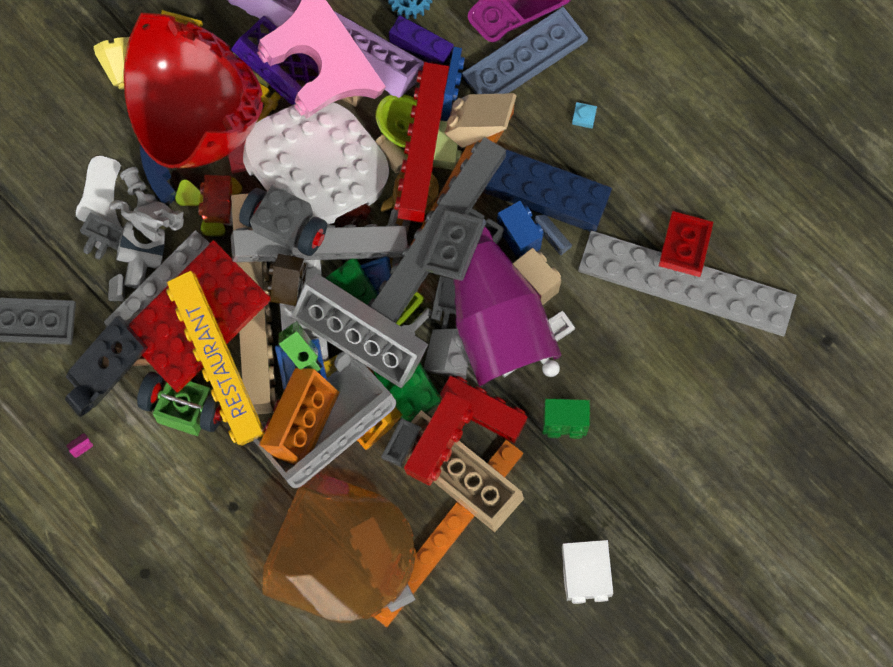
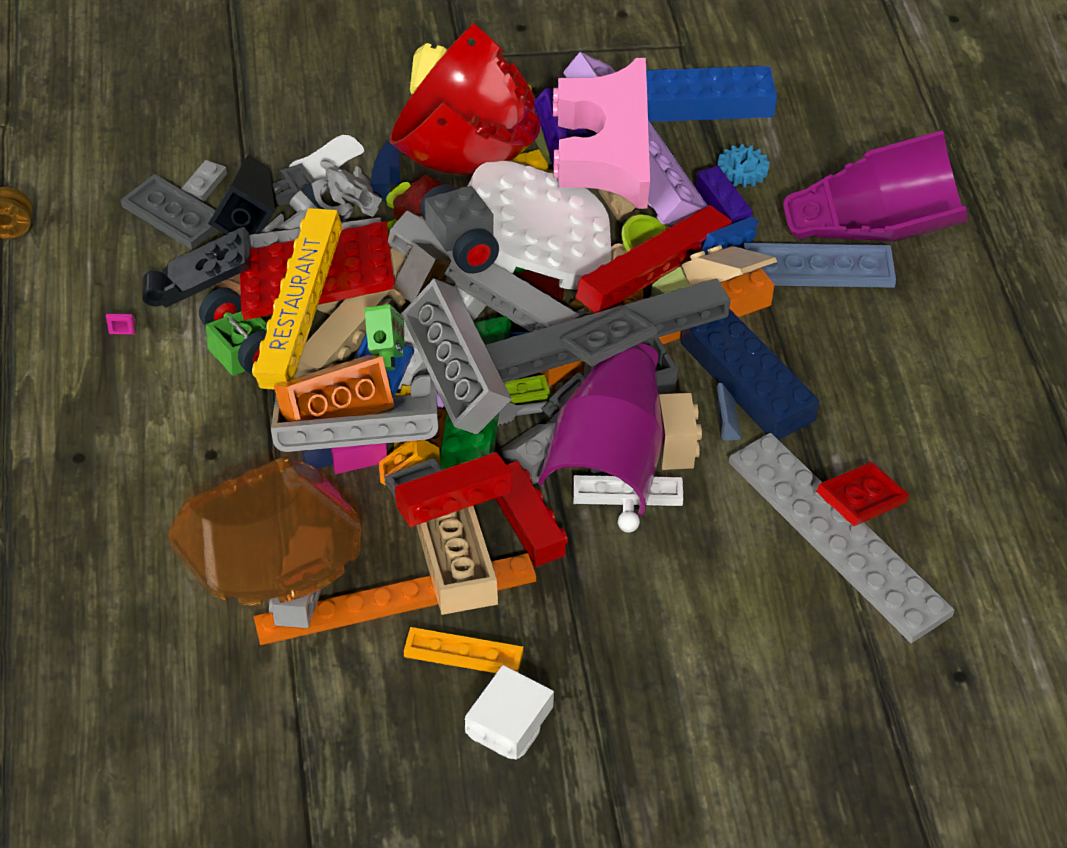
camera: 35 degrees right, 25 degrees down
light grey bush [120,167,146,195] -> none
blue brick [497,201,544,260] -> none
green brick [543,399,590,439] -> none
medium azure plate [572,102,597,128] -> none
none -> light grey plate [181,160,227,203]
none -> black slope [208,154,275,235]
none -> light orange plate [404,627,523,673]

